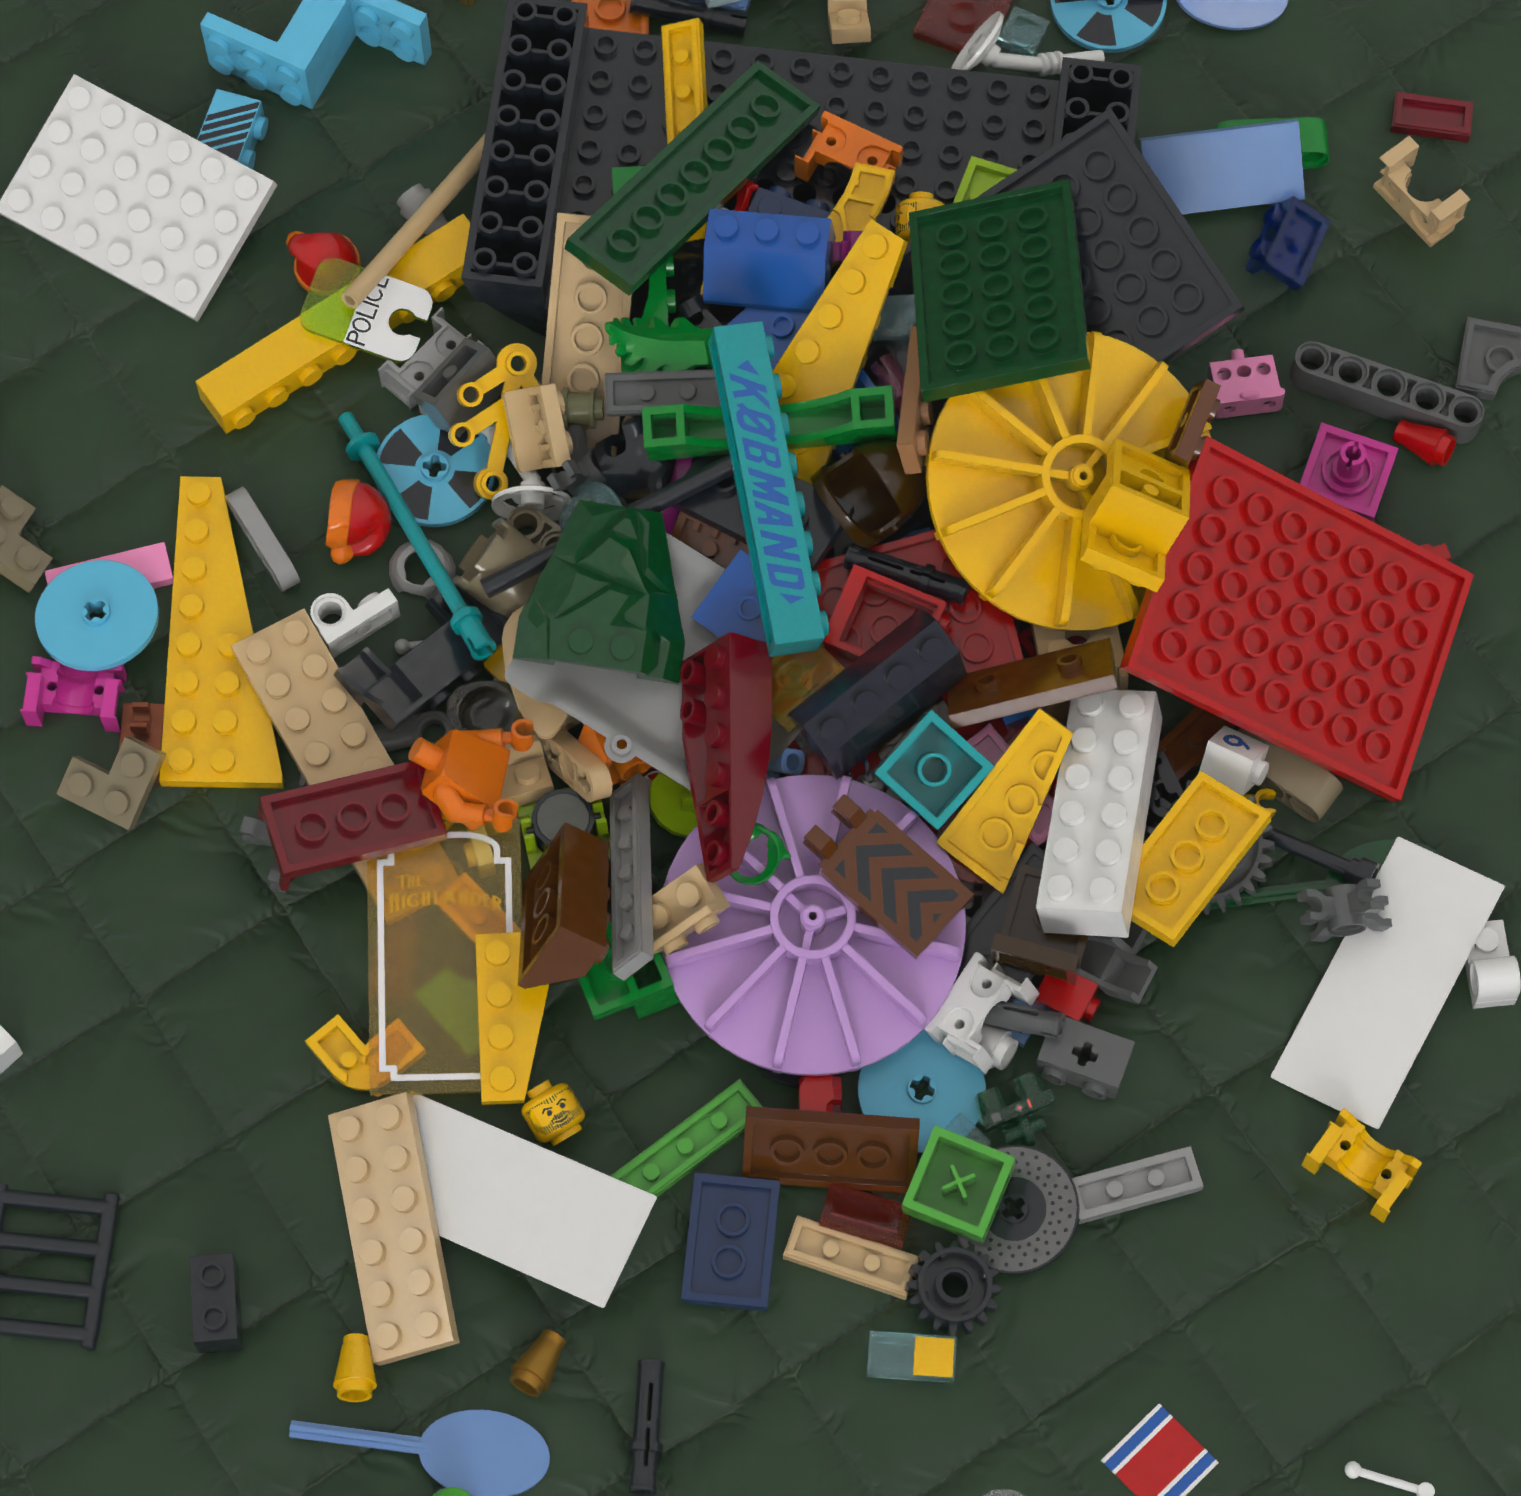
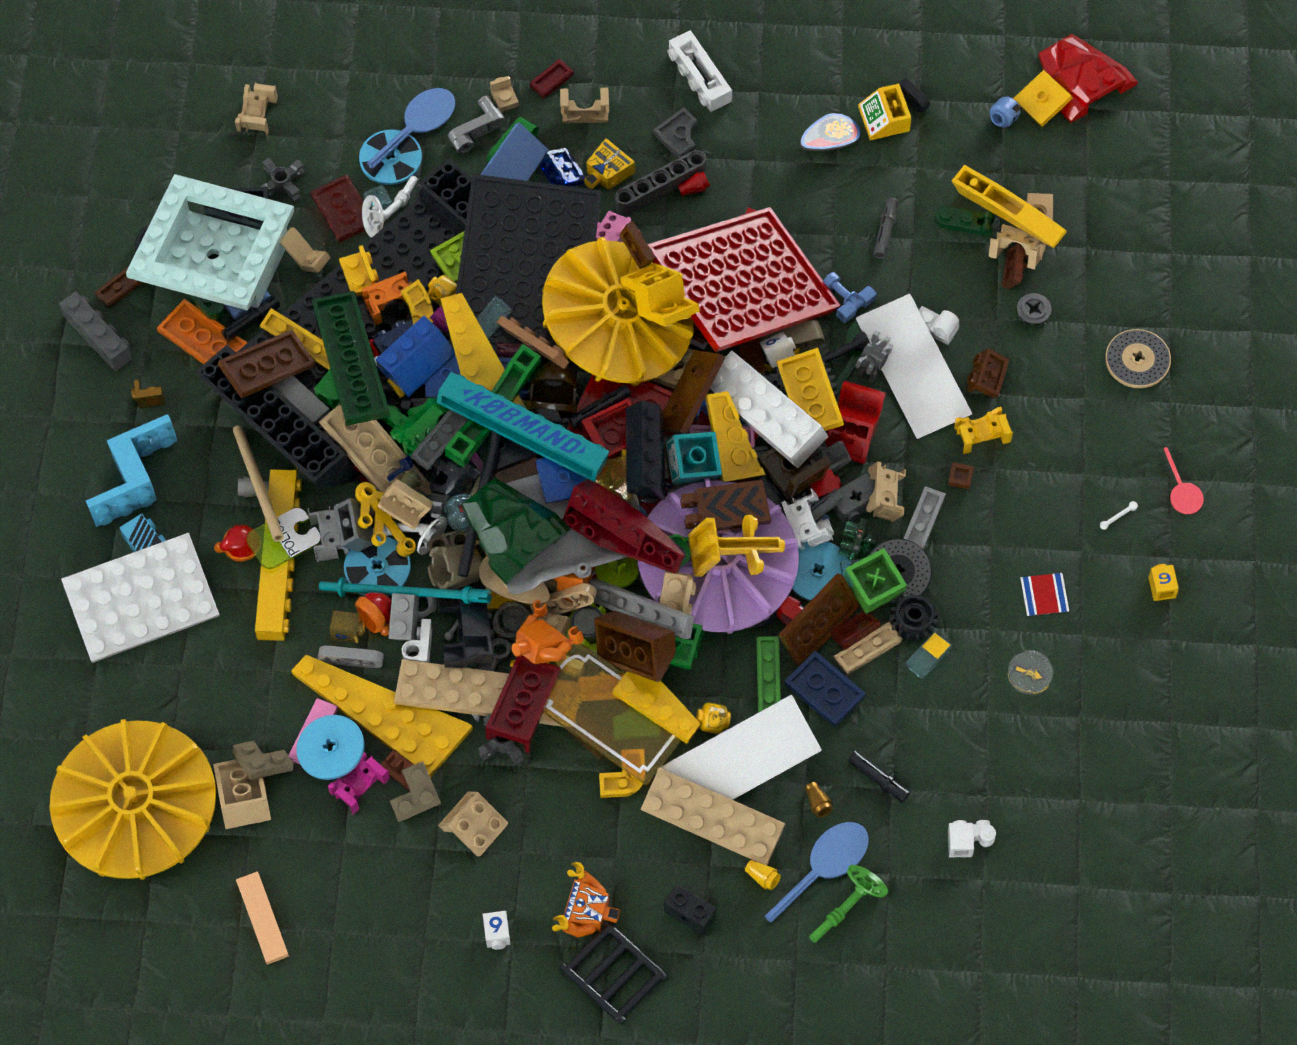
camera: 50 degrees left, 5 degrees down
dark green plate [909,179,1091,403] -> none
dark pink plate [1300,422,1399,522] -> none
none -> reddish brown plate [218,330,315,398]
none -> light grey tile [272,376,330,425]
none -> clear yellow brick [330,611,365,643]
none -> yellow bracket [339,245,379,297]
none -> clear blue hand [386,456,413,482]
none -> light grey brick [389,593,419,641]
none -> tan bracket [438,792,508,856]
none -> light grey beam [448,96,505,154]
none -> tan bracket [490,76,519,112]
none -> torso [552,862,620,938]
none -> yellow torso [584,139,635,189]
none -> yellow piece [688,515,785,577]
none -> medium blue bar [823,272,877,323]
none -> red bracket [825,381,886,464]
none -> tan piece [866,461,906,523]
none -> reddish brown plate [948,462,974,490]
none -> reddish brown bracket [966,348,1010,399]

